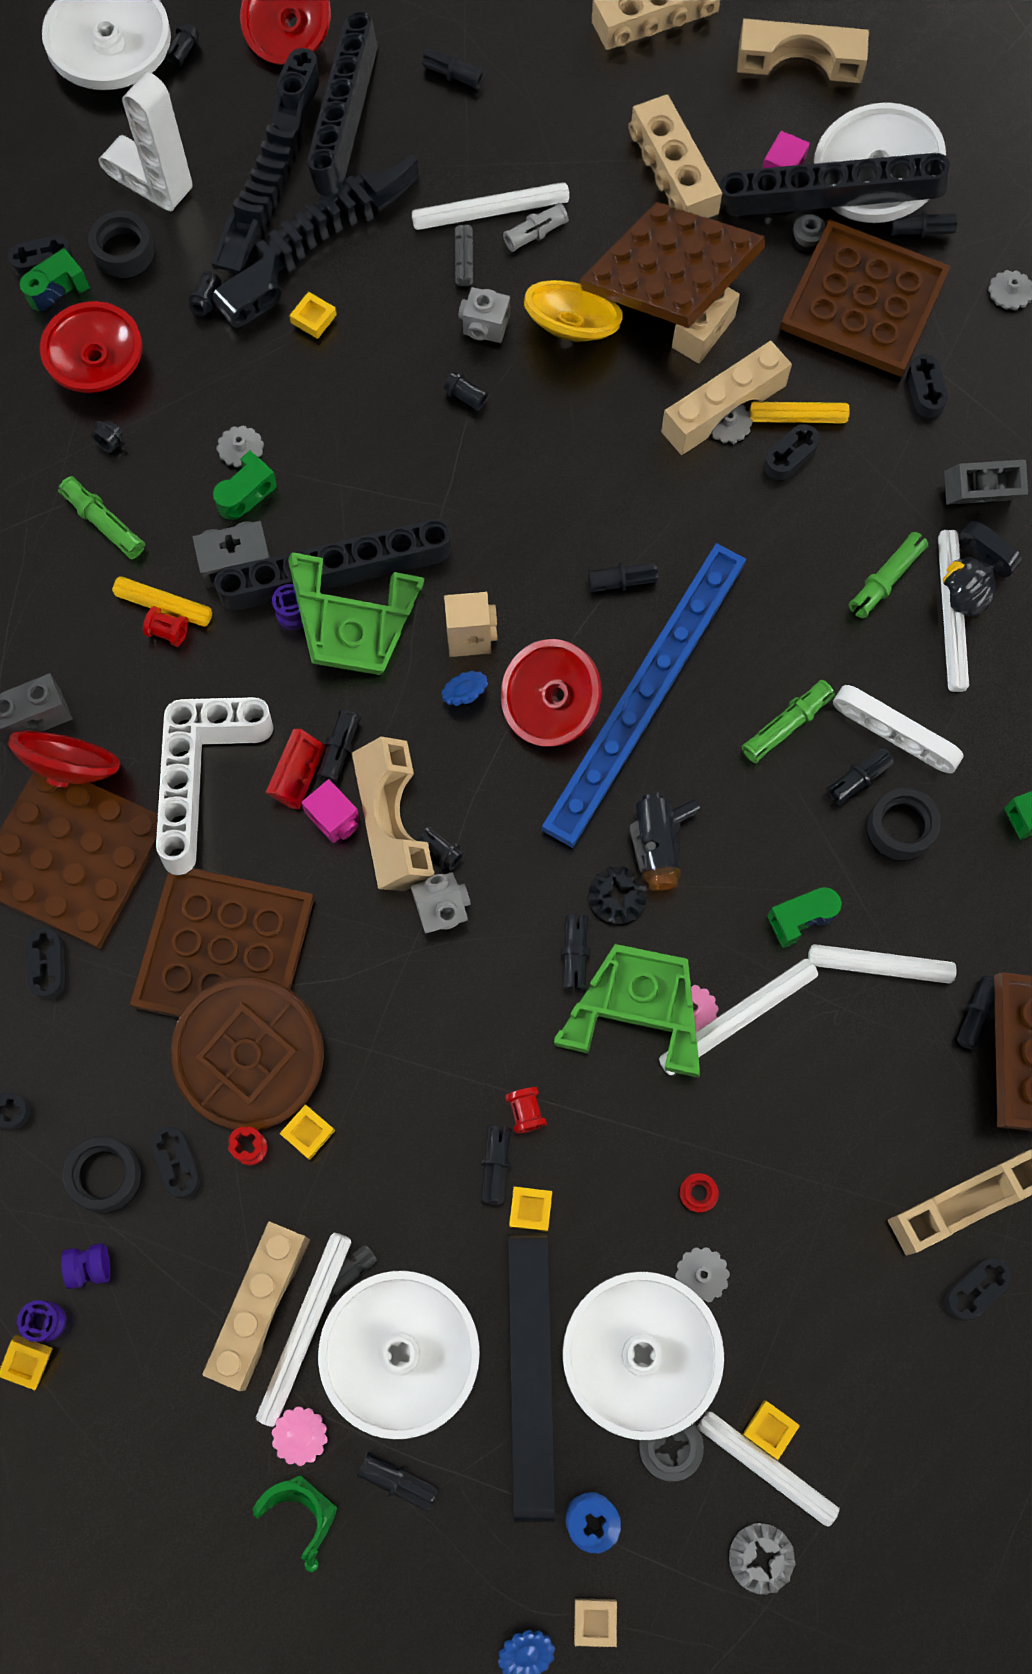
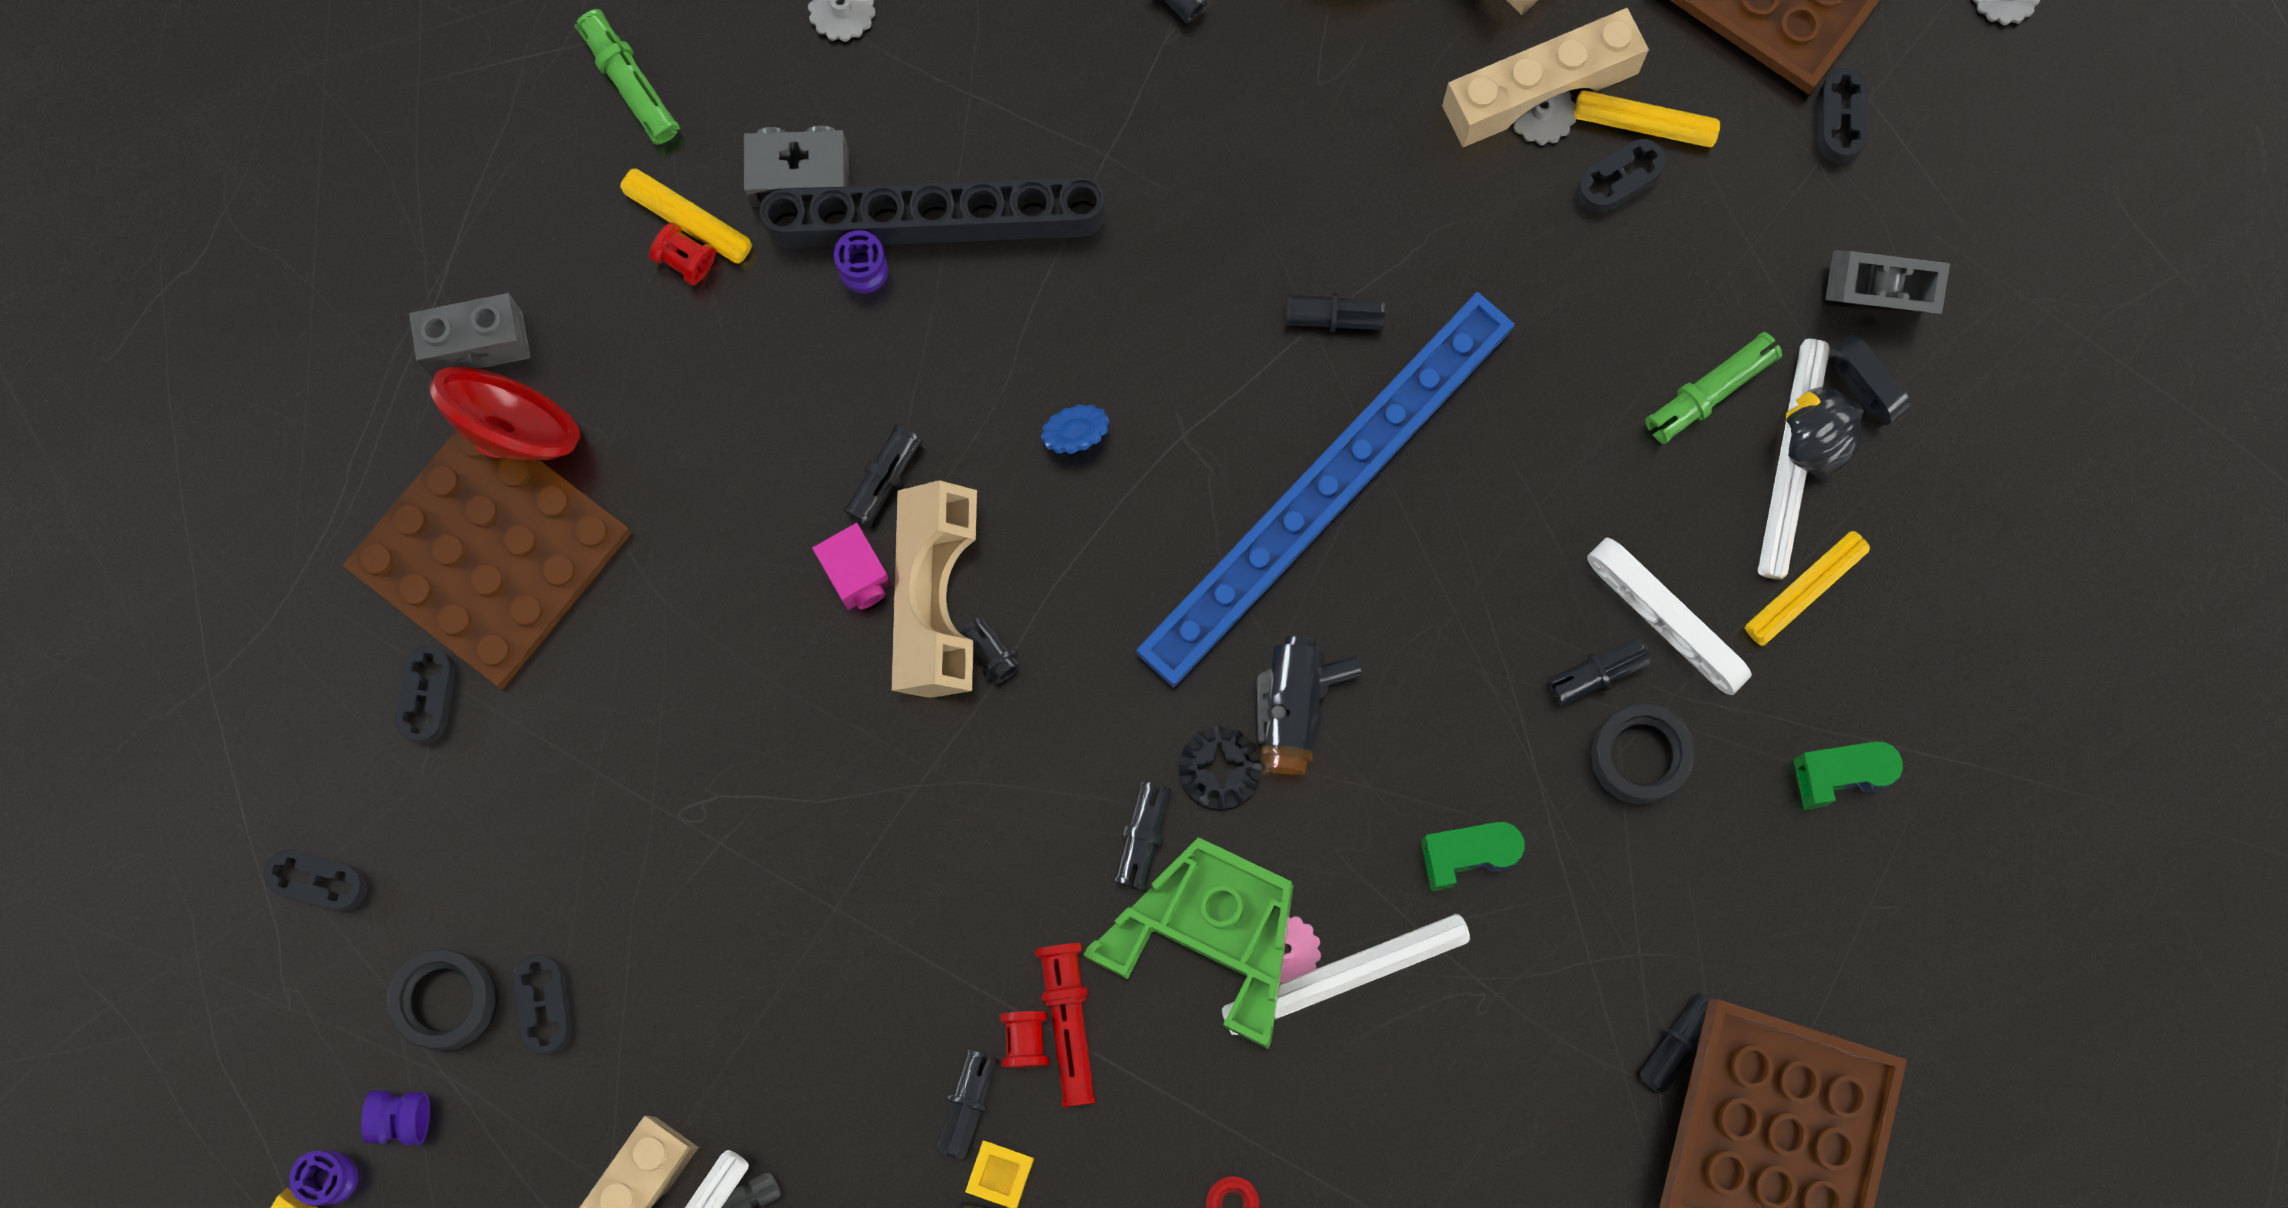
camera: 15 degrees right, 5 degrees up
reddish brown plate [130,868,315,1018] -> none
white beam [156,697,274,875] -> none
reddish brown plate [171,977,324,1130] -> none
green leg [213,450,277,520] -> none
red bush [228,1127,268,1165] -> none
red plate [265,729,326,809] -> none
yellow plate [280,1104,335,1160] -> none
bright green wing [288,552,424,675] -> none
light grey brick [410,872,471,934] -> none
tan brick [444,592,497,657] -> none
red dish [501,639,602,747] -> none
bright green pin [741,679,836,763] -> none
white axle [808,944,957,984] -> none
none -> red pin [1035,943,1096,1107]
none -> yellow axle [1745,531,1870,646]

